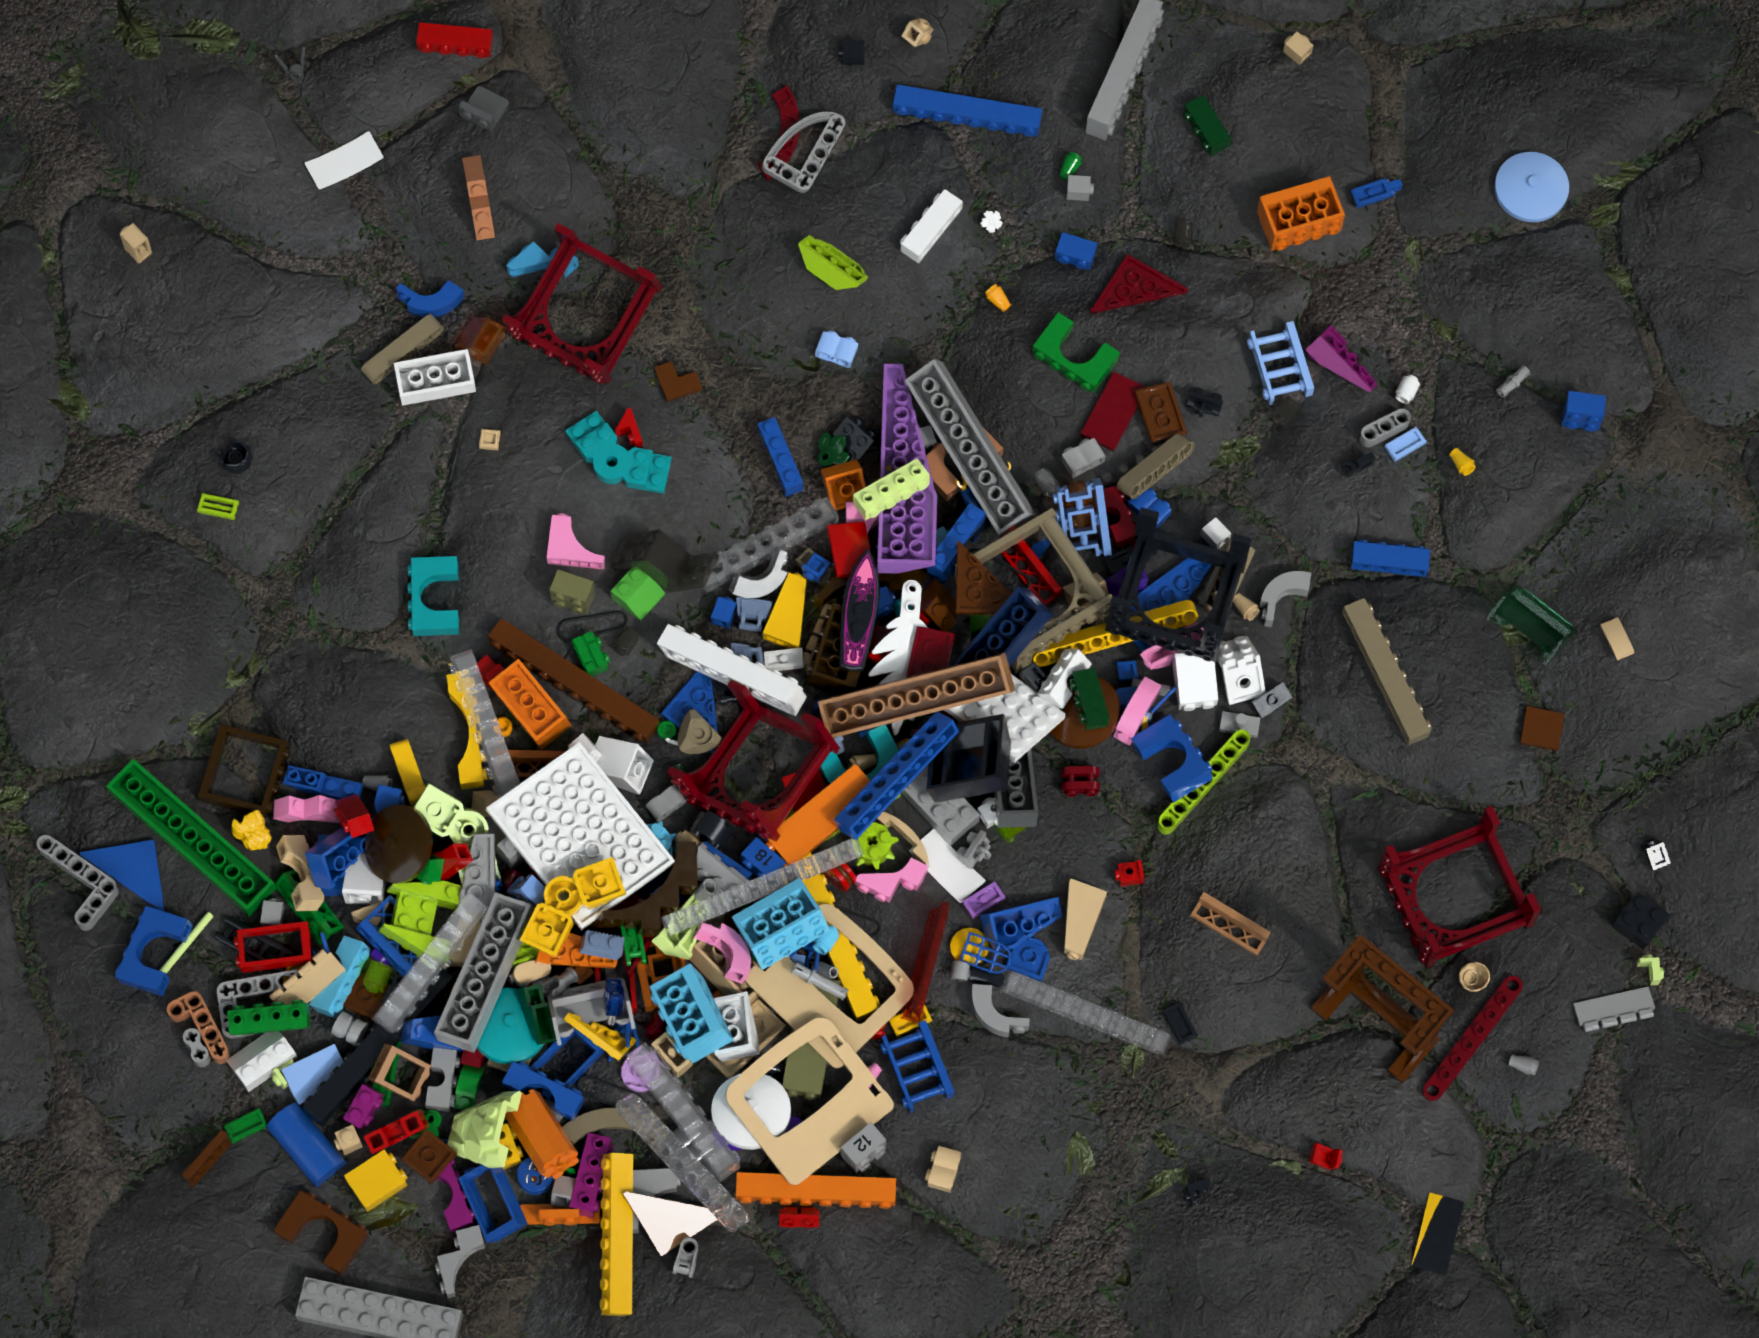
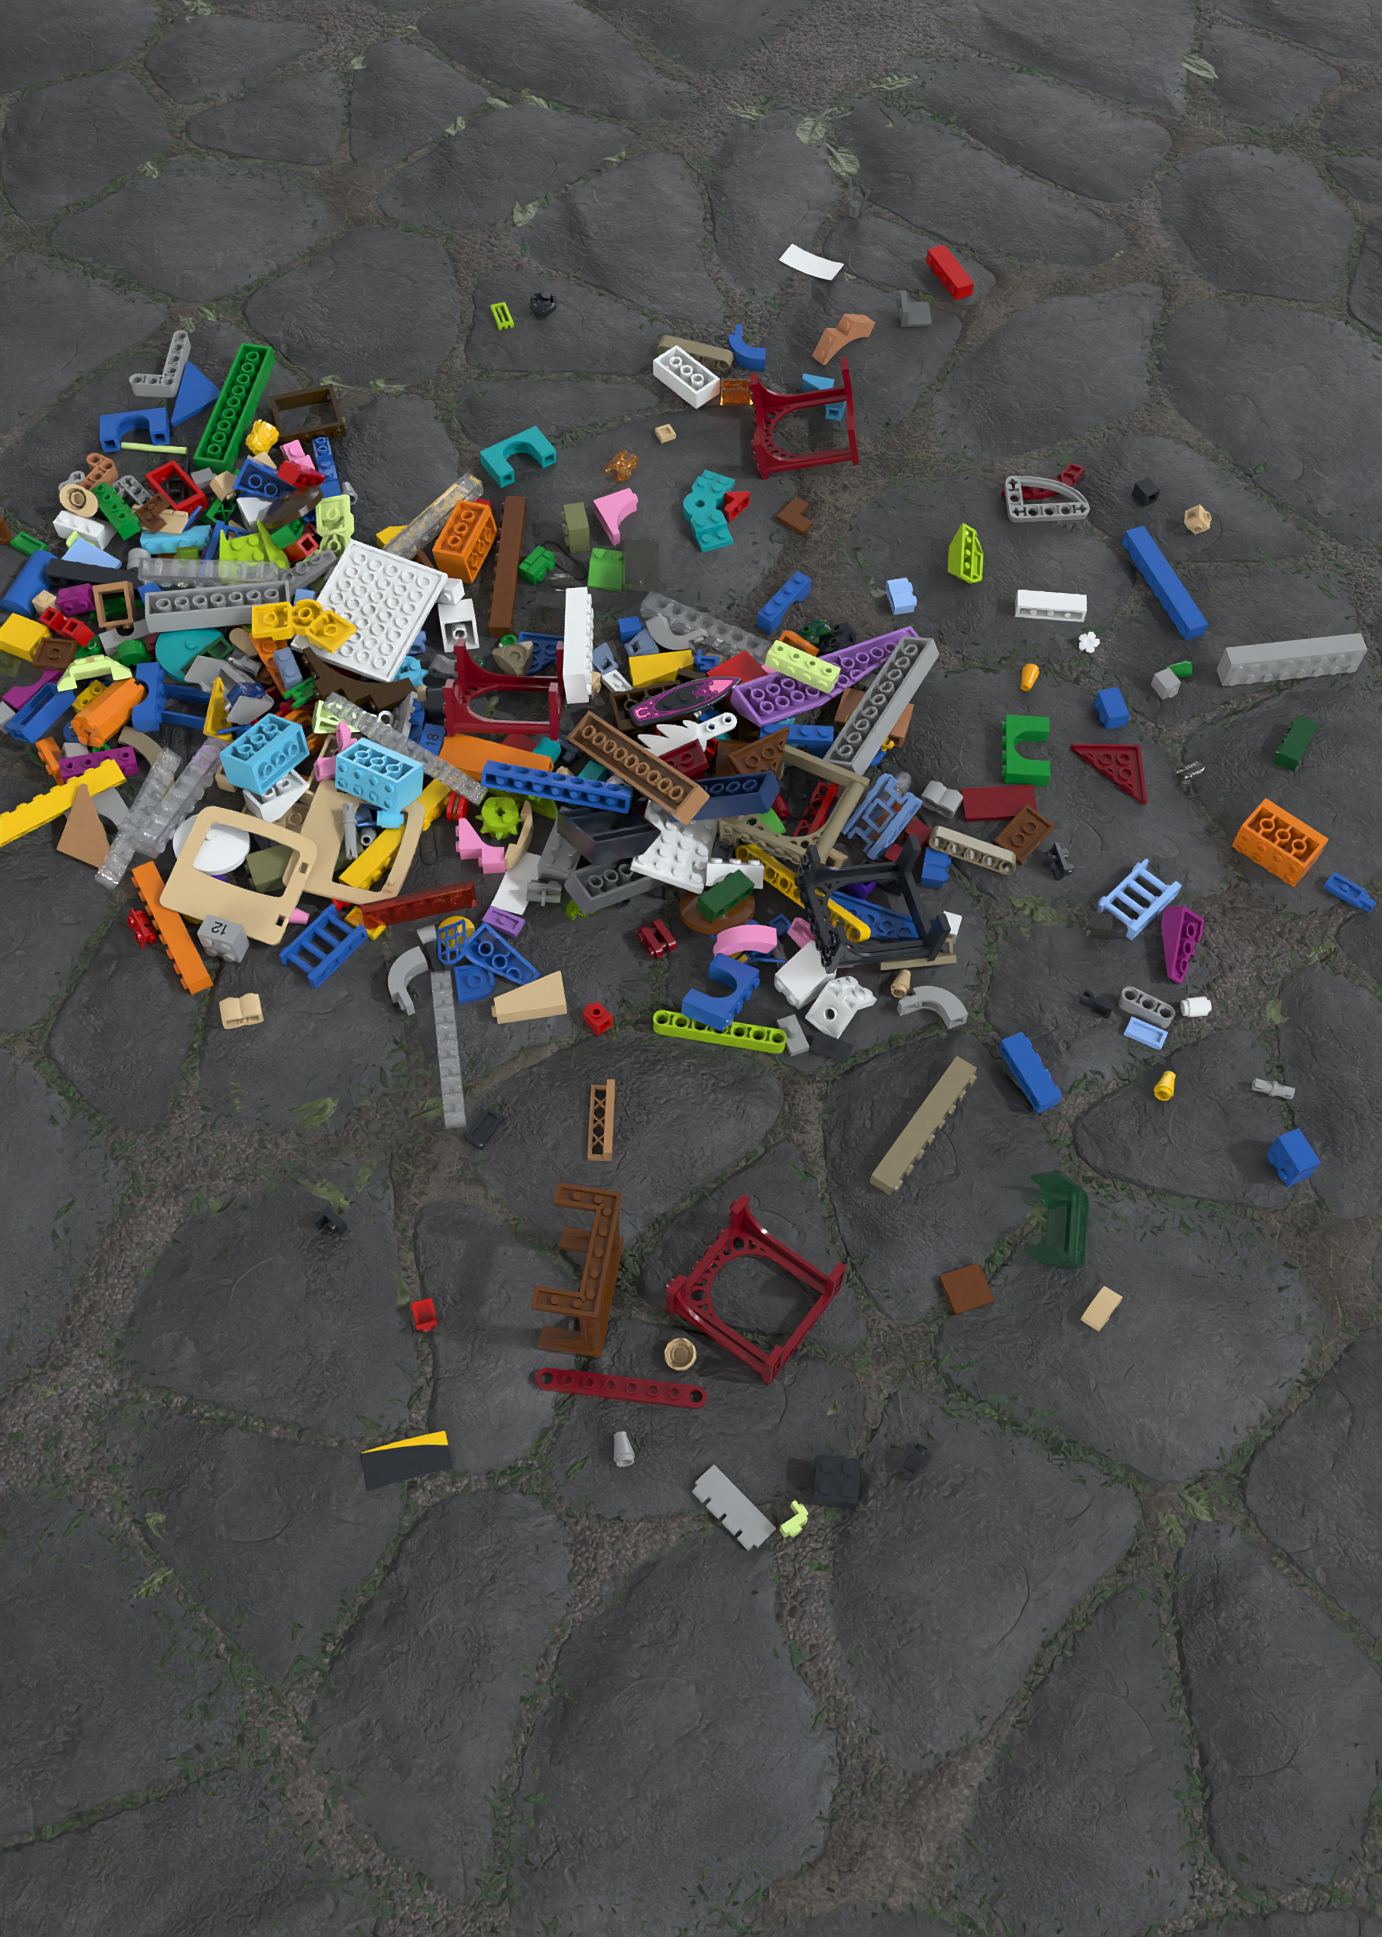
camera: 60 degrees right, 10 degrees down
tan brick [120,223,152,263] -> none
yellow beam [389,738,426,807] -> none
light grey piece [673,1238,699,1278] -> none
none -> tan piece [59,484,98,518]
none -> reddish brown tile [134,492,171,534]
none -> clear orange animal [605,449,638,482]

